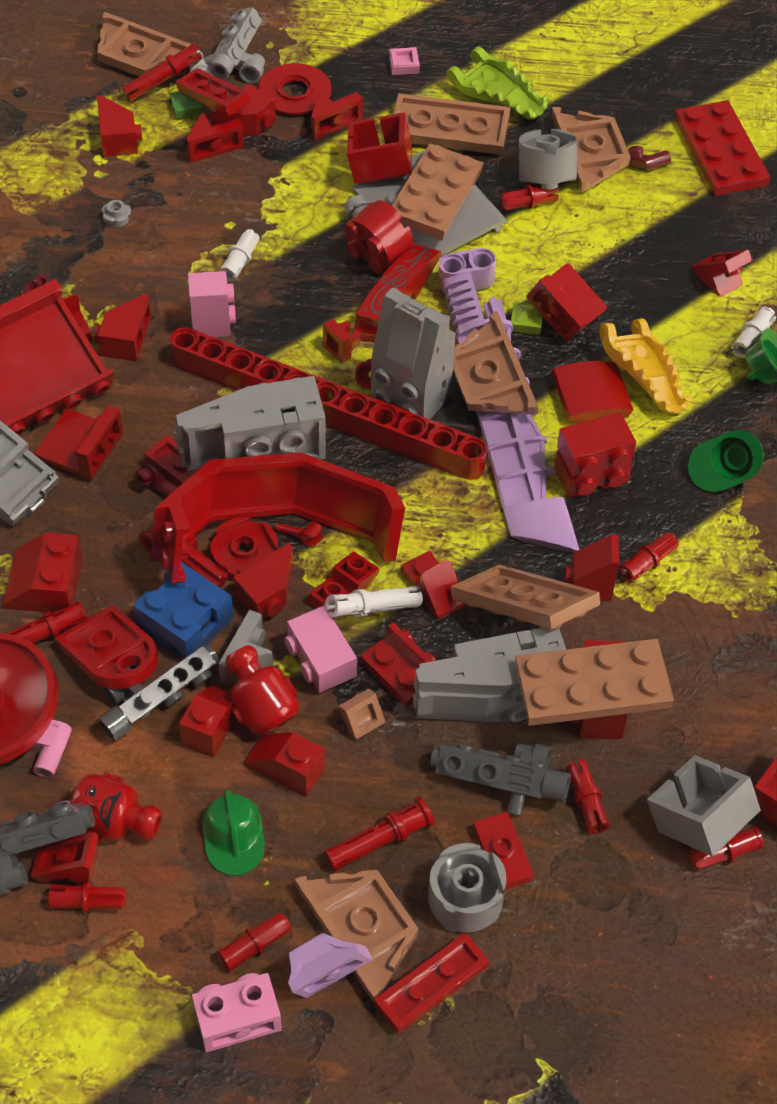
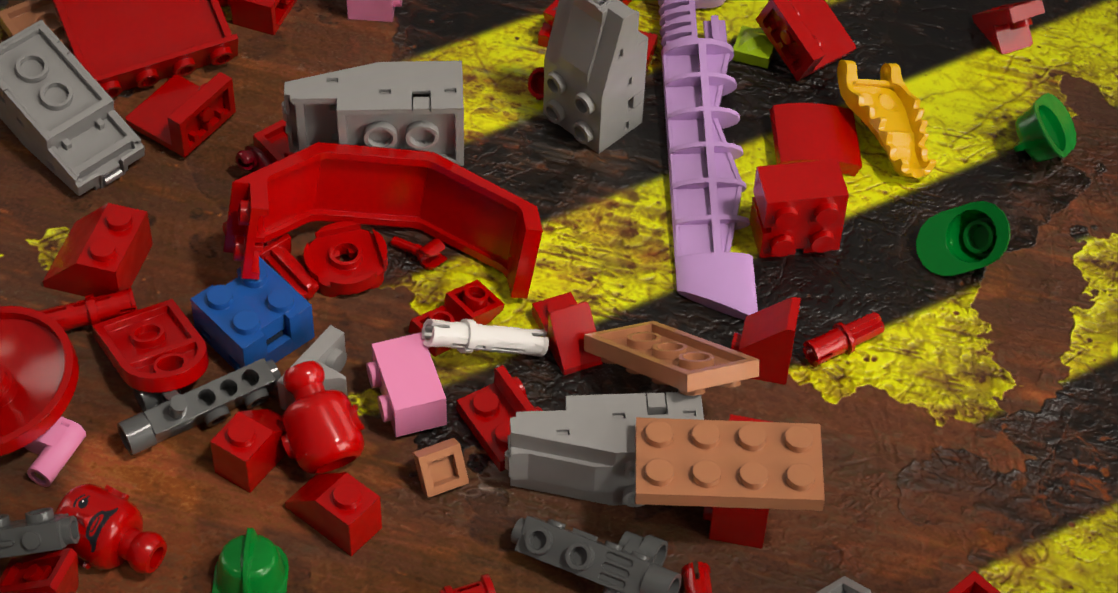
camera: 10 degrees right, 5 degrees down
red beam [170,327,487,480] -> none
red slope [233,543,293,620] -> none
red tile [322,319,361,364] -> none
nougat wing [453,311,539,415] -> none
white pin [731,306,776,359] -> none

